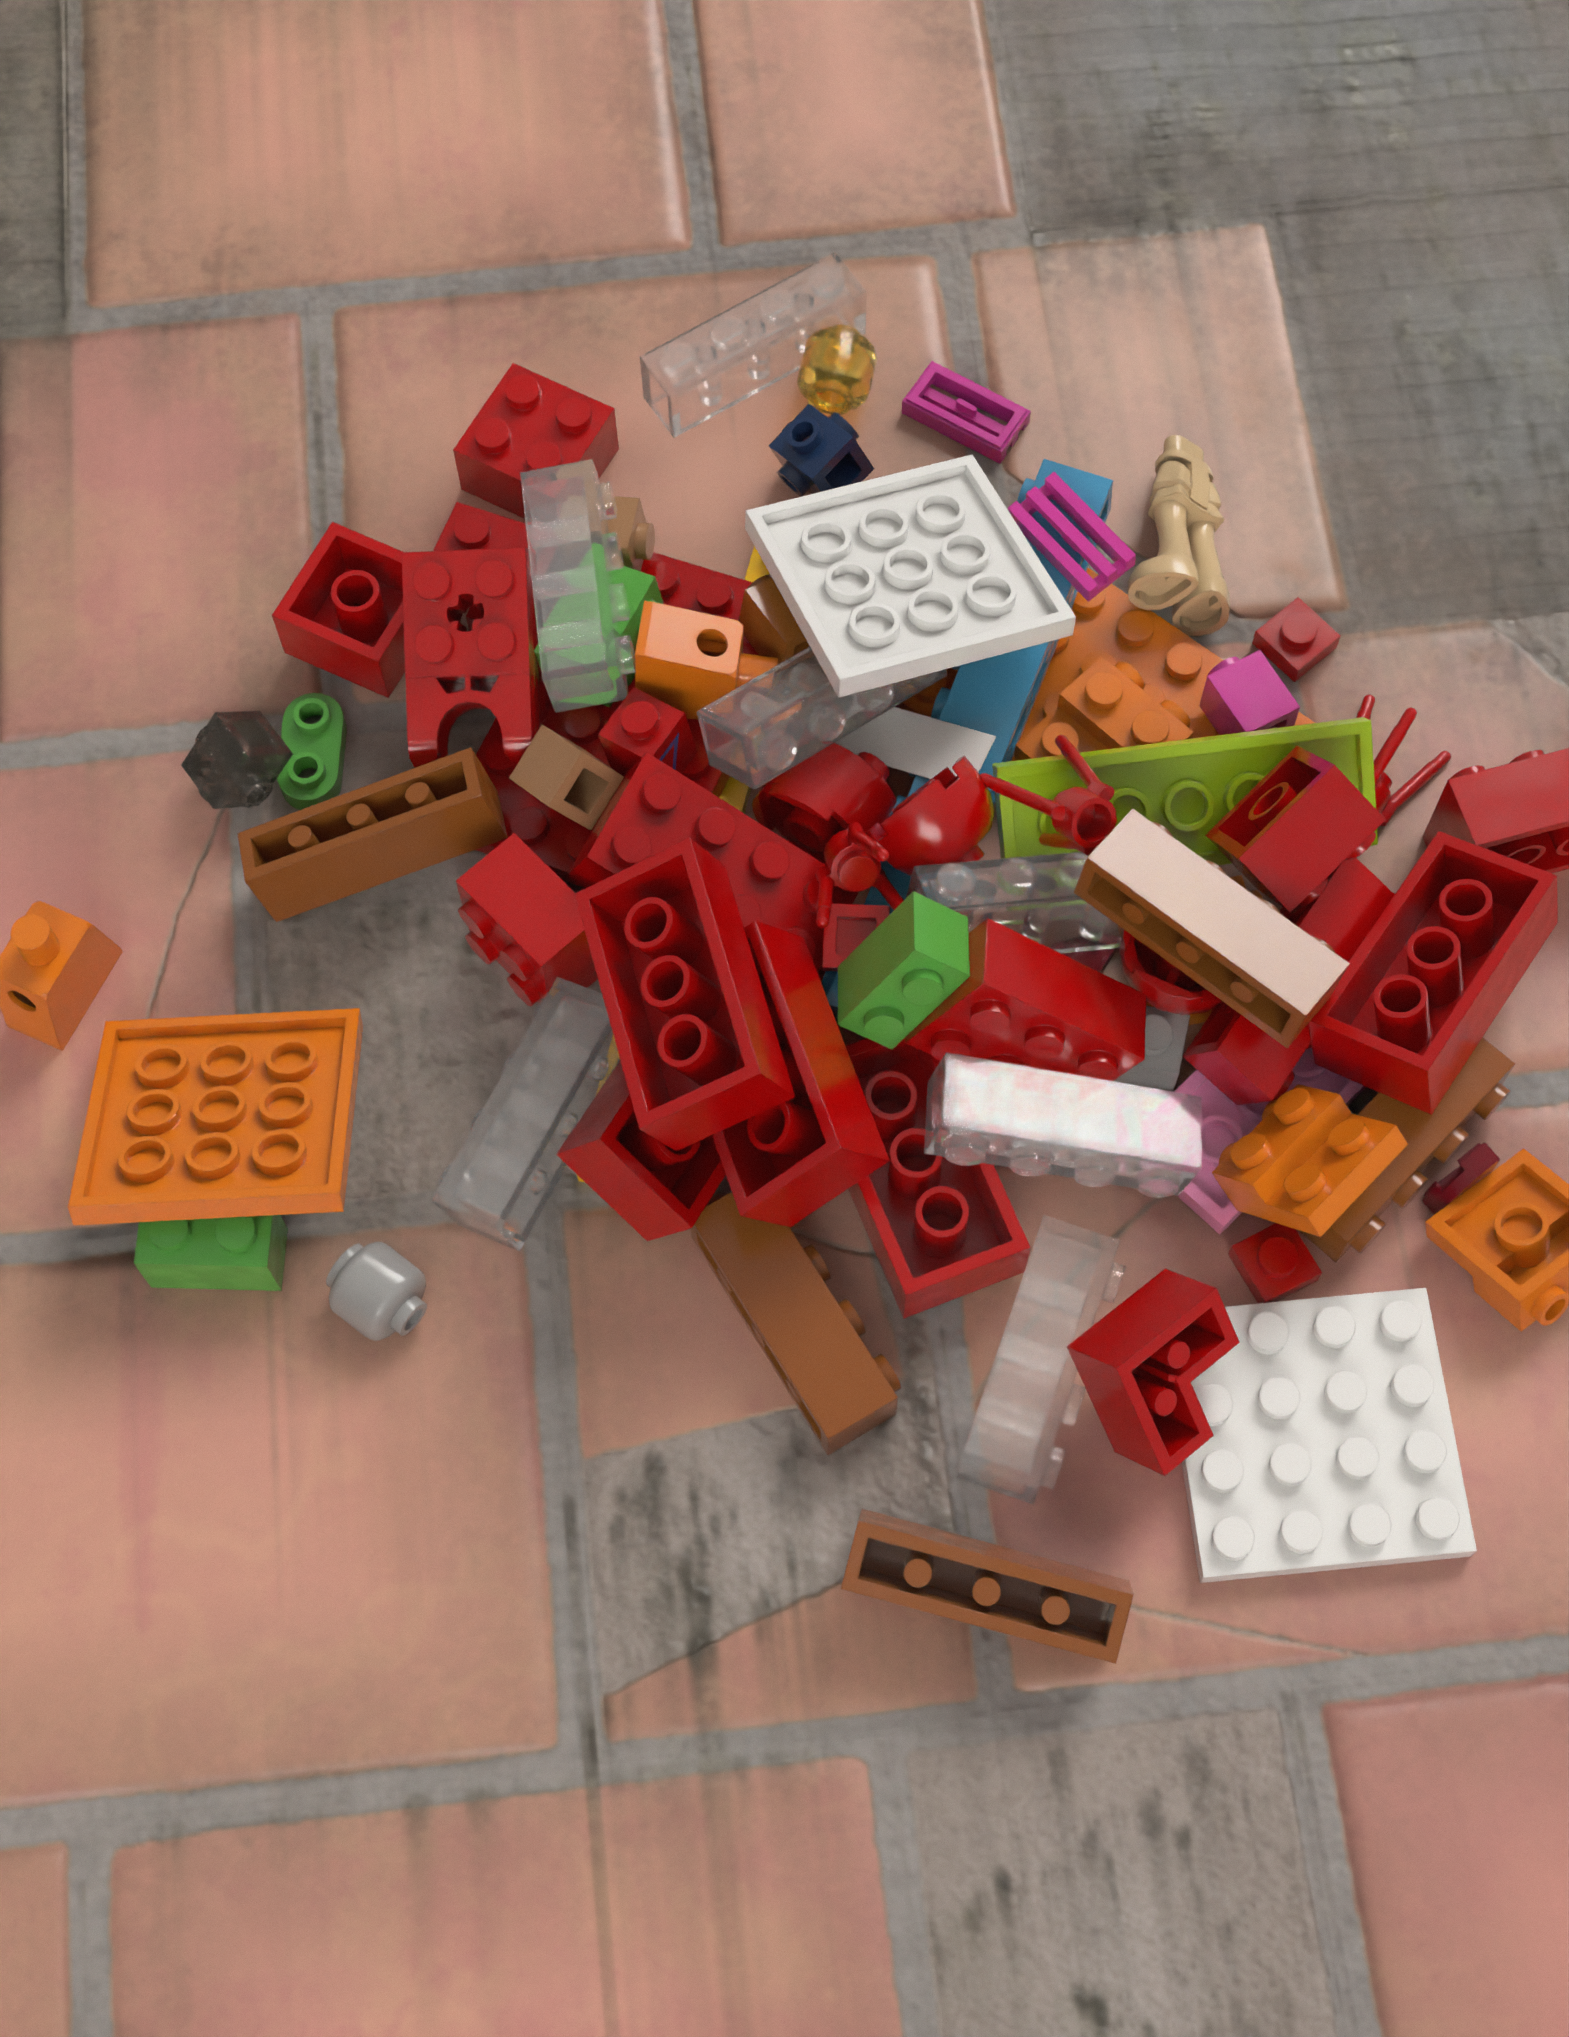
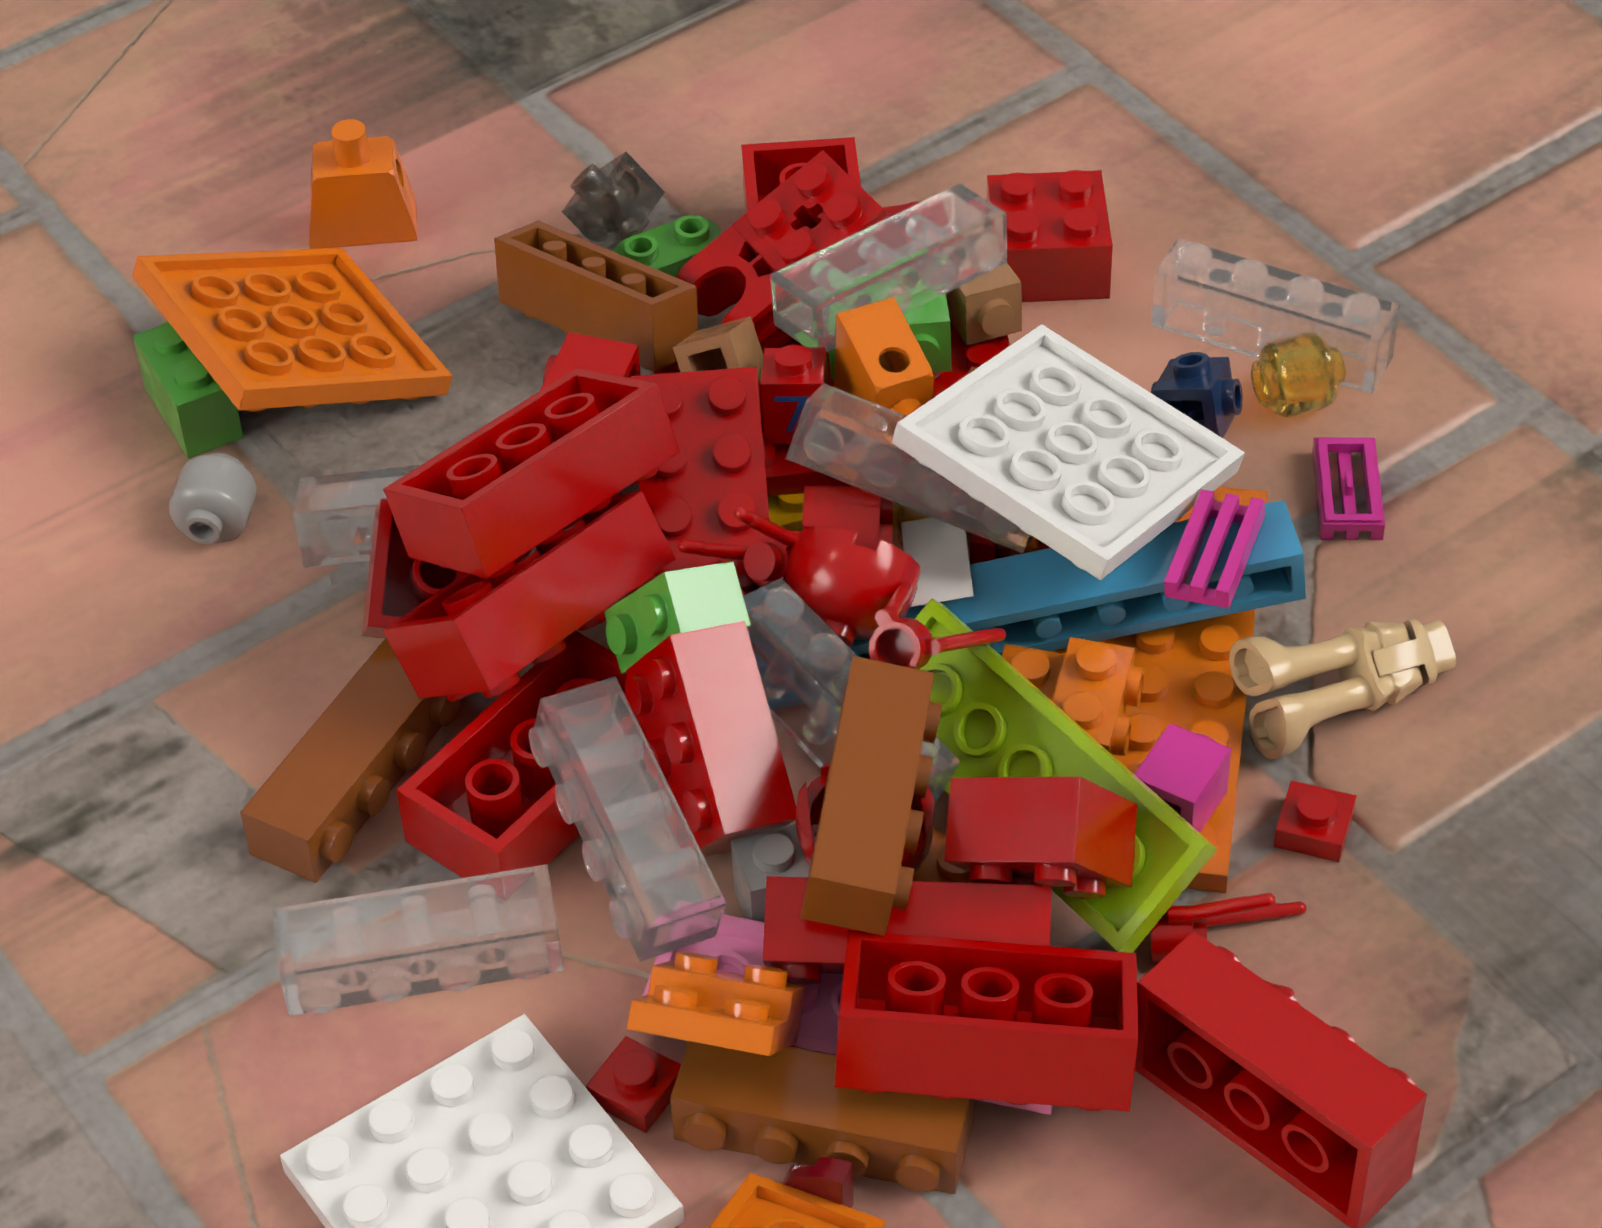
camera: 60 degrees right, 20 degrees down
dark orange brick [841,1509,1134,1664] -> none
red brick [1066,1268,1240,1476] -> none

